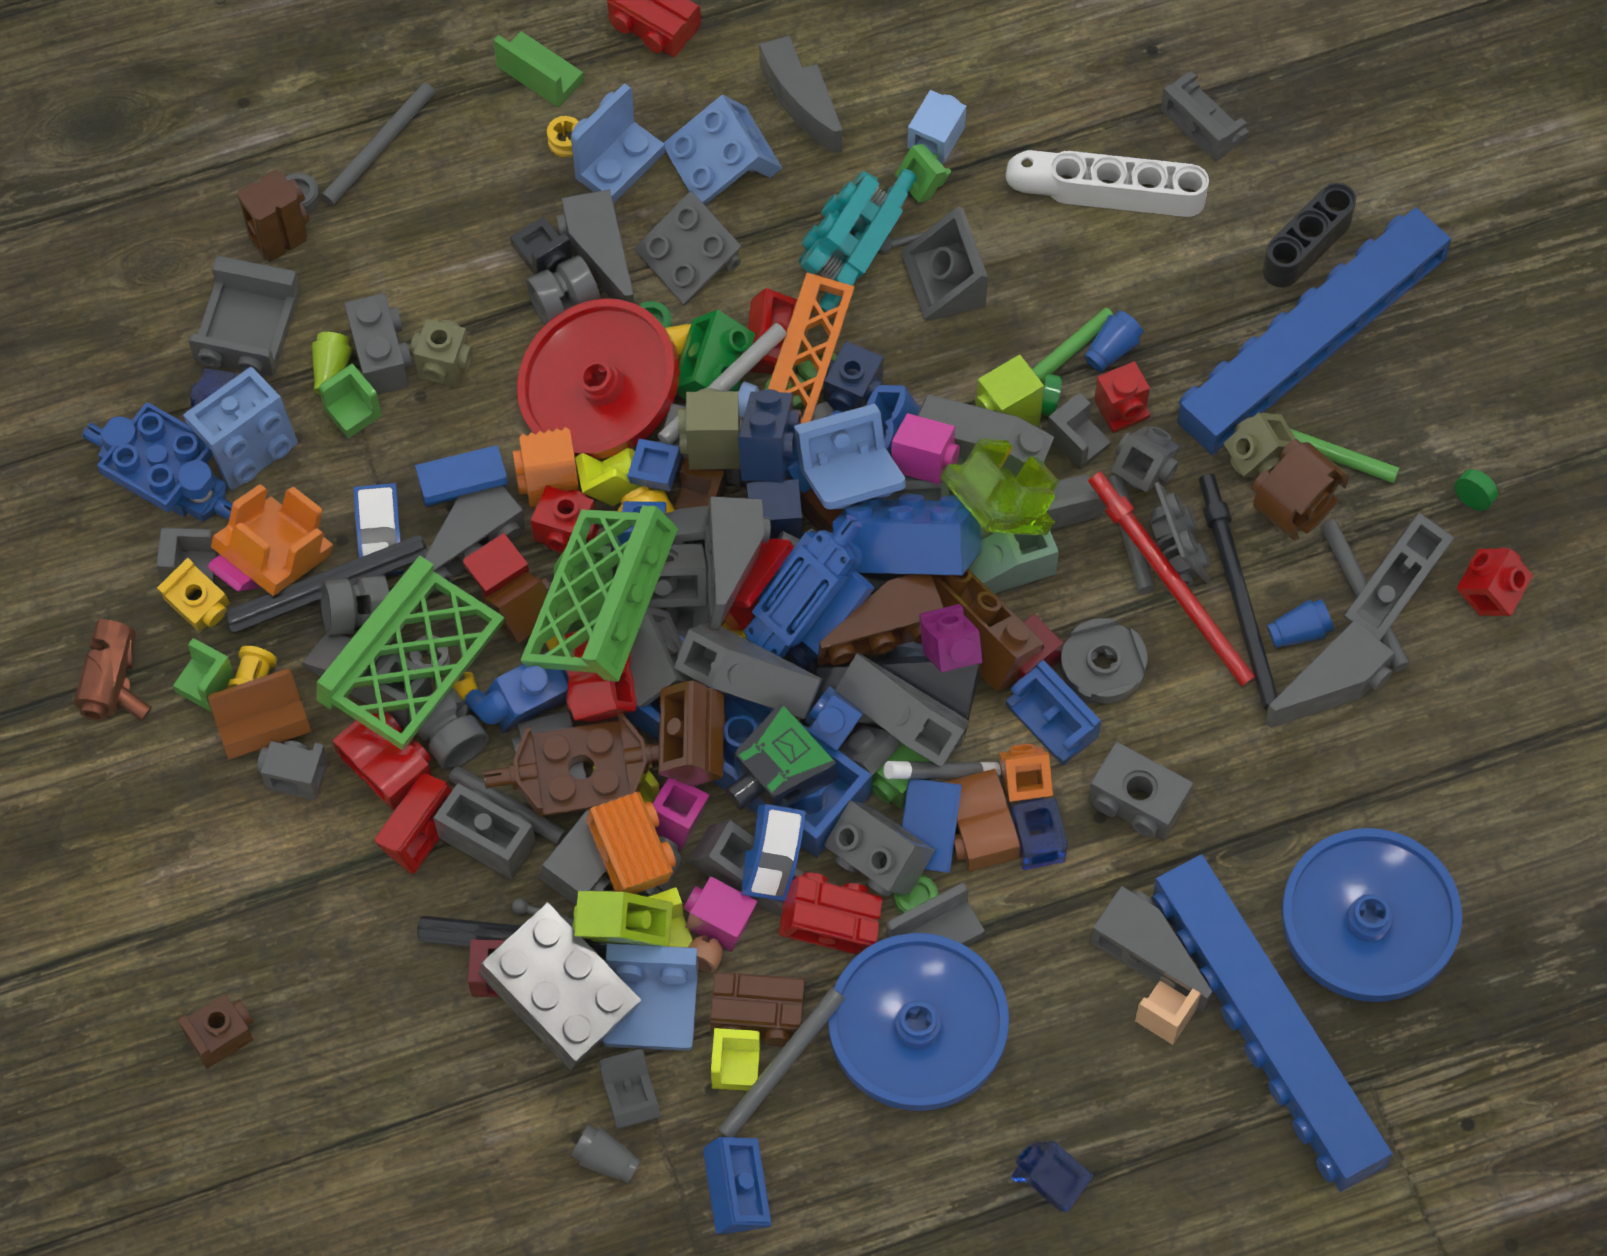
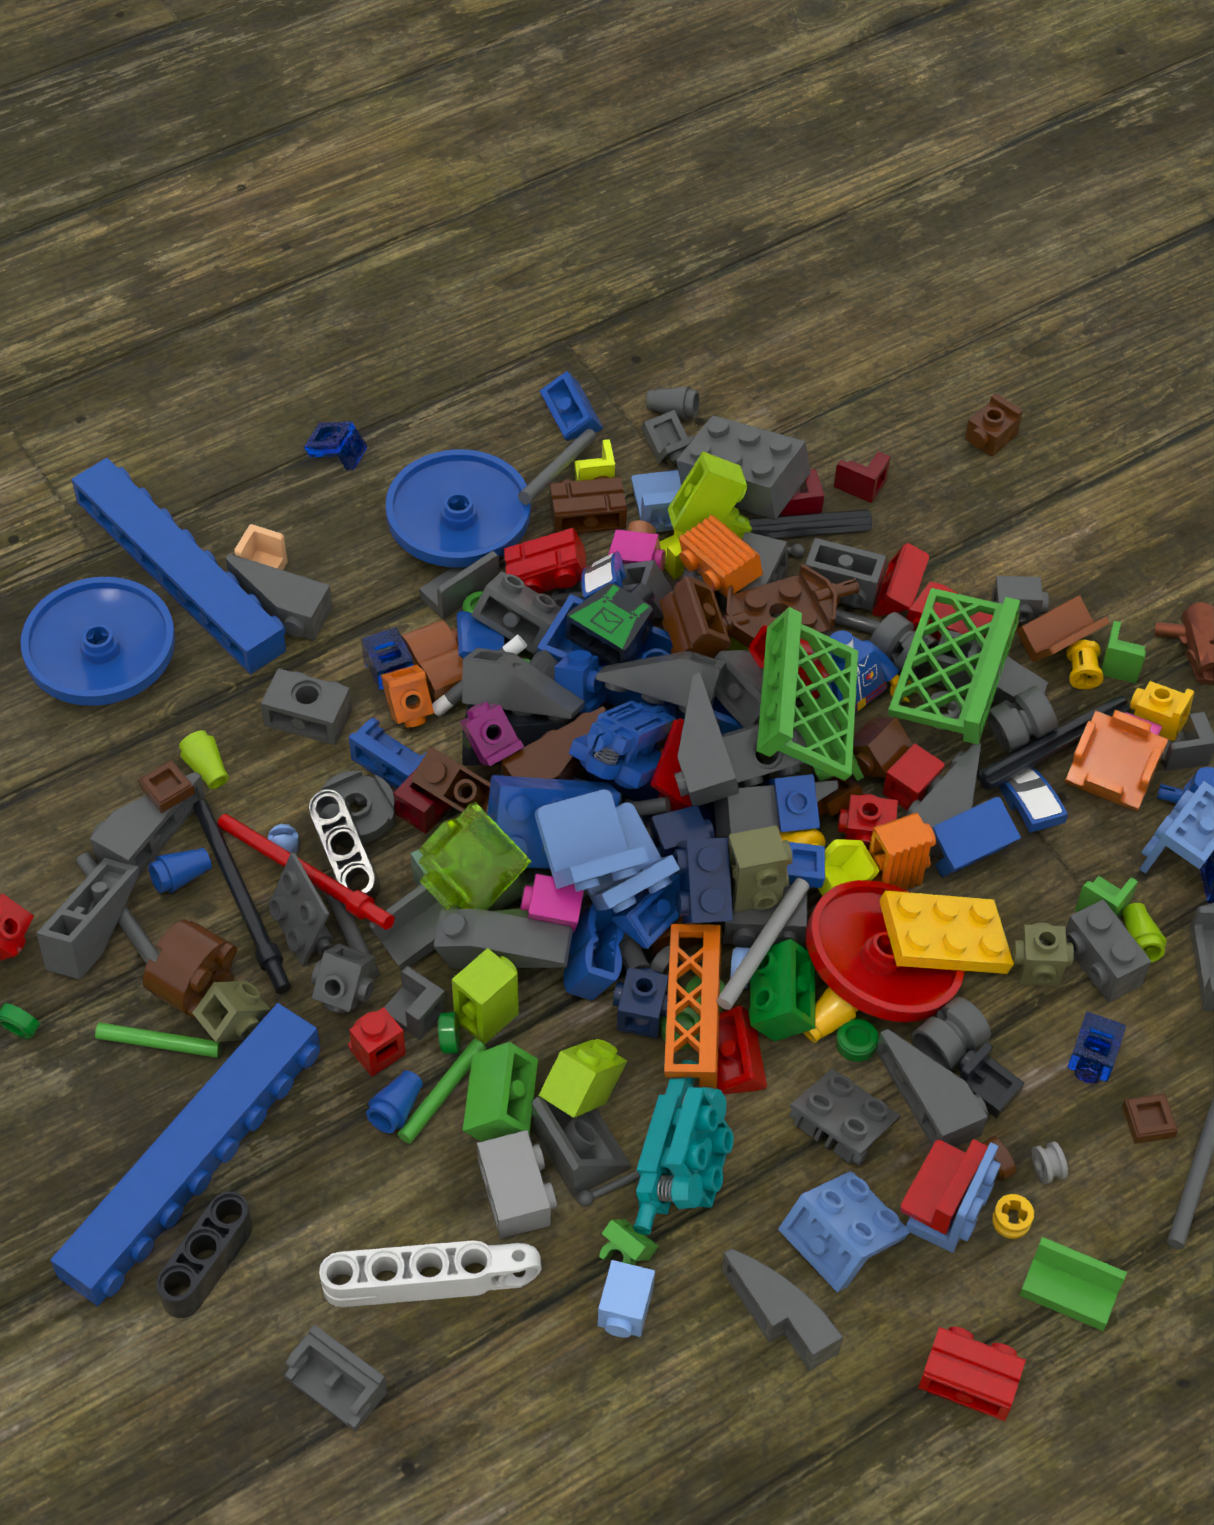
camera: 165 degrees right, 10 degrees down
none -> reddish brown tile [138,760,195,814]
none -> lime cone [179,730,229,790]
none -> light blue hinge [267,824,300,854]
none -> beam [309,789,381,900]
none -> bright green brick [463,1042,538,1142]
none -> light grey brick [477,1130,557,1239]
none -> medium blue bracket [535,789,649,892]
none -> lime brick [538,1039,627,1118]
none -> dark red panel [833,451,891,503]
none -> yellow plate [879,891,1014,974]
none -> red panel [900,1139,988,1235]
none -> reddish brown tile [982,1136,1017,1181]
none -> light grey bush [1031,1141,1068,1184]
none -> clear blue brick [1067,1011,1127,1084]
none -> reddish brown tile [1122,1093,1178,1144]

